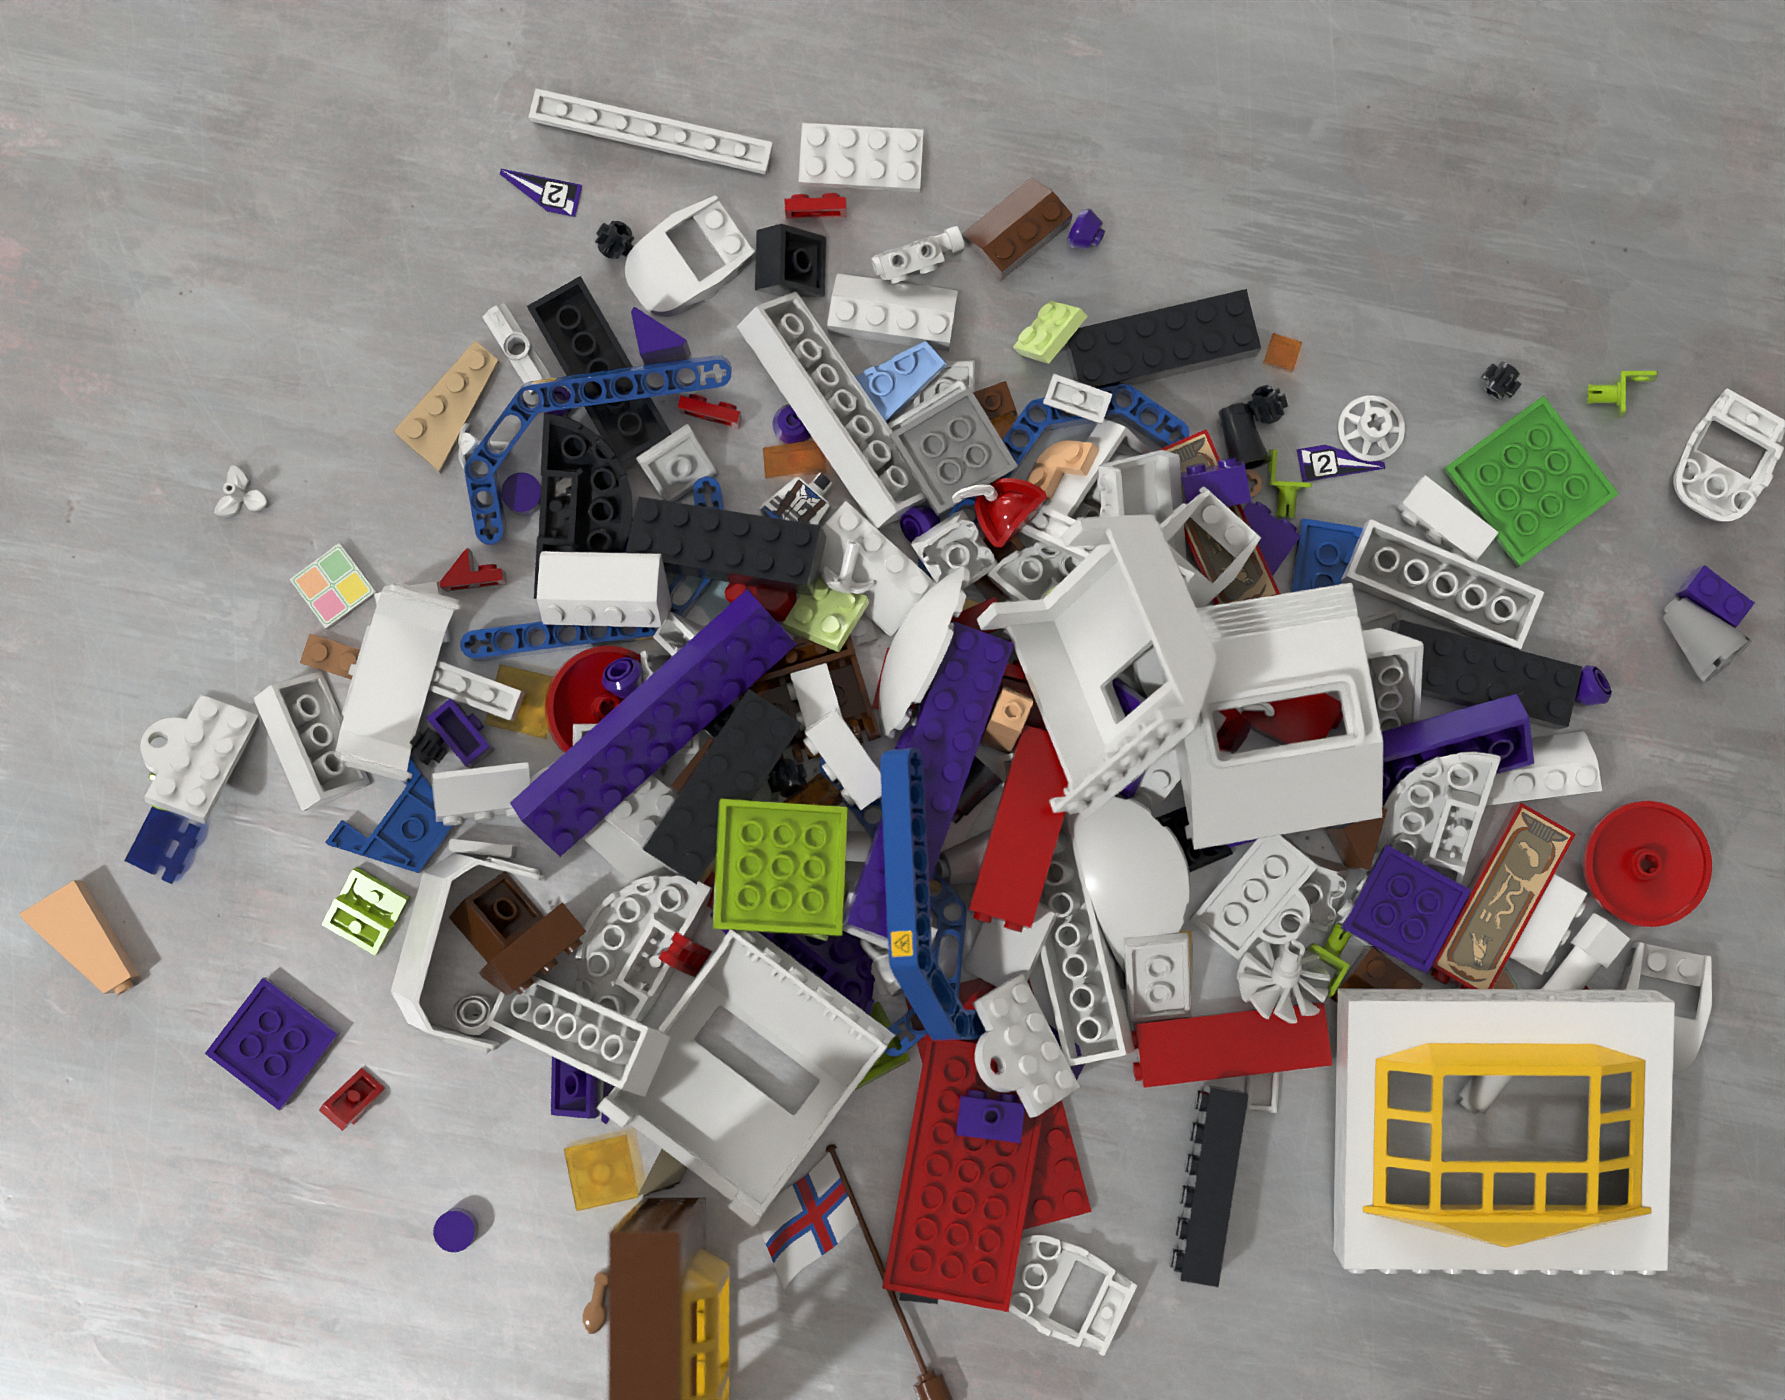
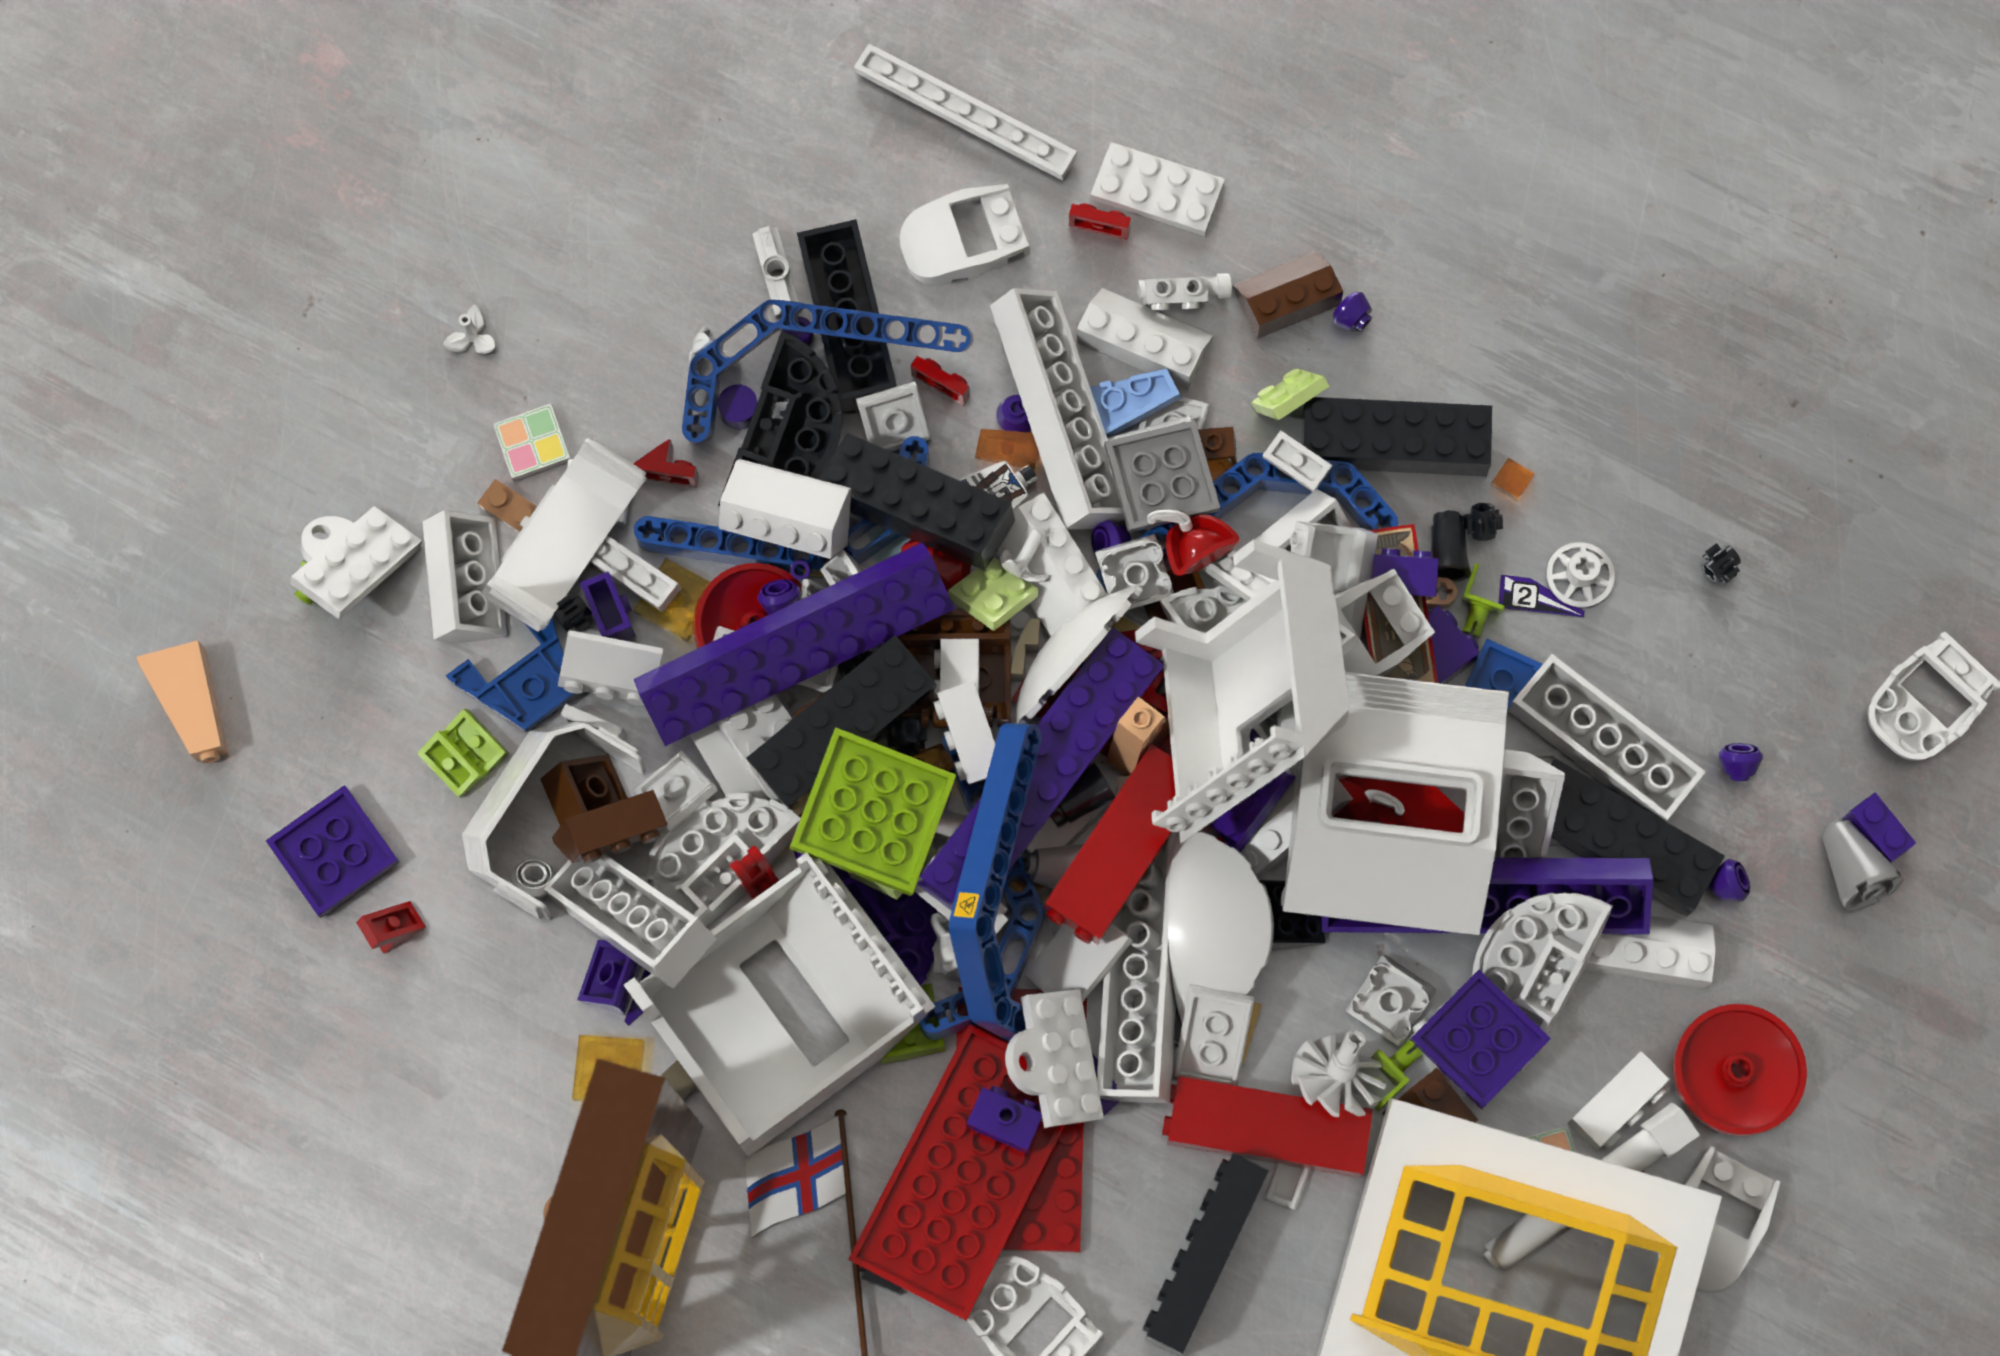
camera: 20 degrees right, 10 degrees down
clear blue plate [124,806,201,884] -> none
tan wing [393,340,500,473] -> none
dark purple piece [433,1208,478,1253] -> none
sticker [500,169,582,217] -> none
black gear [595,221,634,259] -> none
dark purple slope [631,307,691,365] -> none
black slope [755,224,826,297] -> none
light nougat plate [1027,440,1099,500] -> none
white plate [1190,835,1319,960] -> none
reddish brown slope [1325,808,1387,870] -> none
white brick [1396,475,1499,562] -> none
brick [1429,803,1576,989] -> none
bright green plate [1443,396,1619,568] -> none
lime bracket [1587,371,1658,418] -> none
none -> white tile [633,750,718,831]
none -> dark purple piece [790,559,812,580]
none -> dark tan slope [1011,618,1040,682]
none -> dark purple cone [1719,743,1763,781]

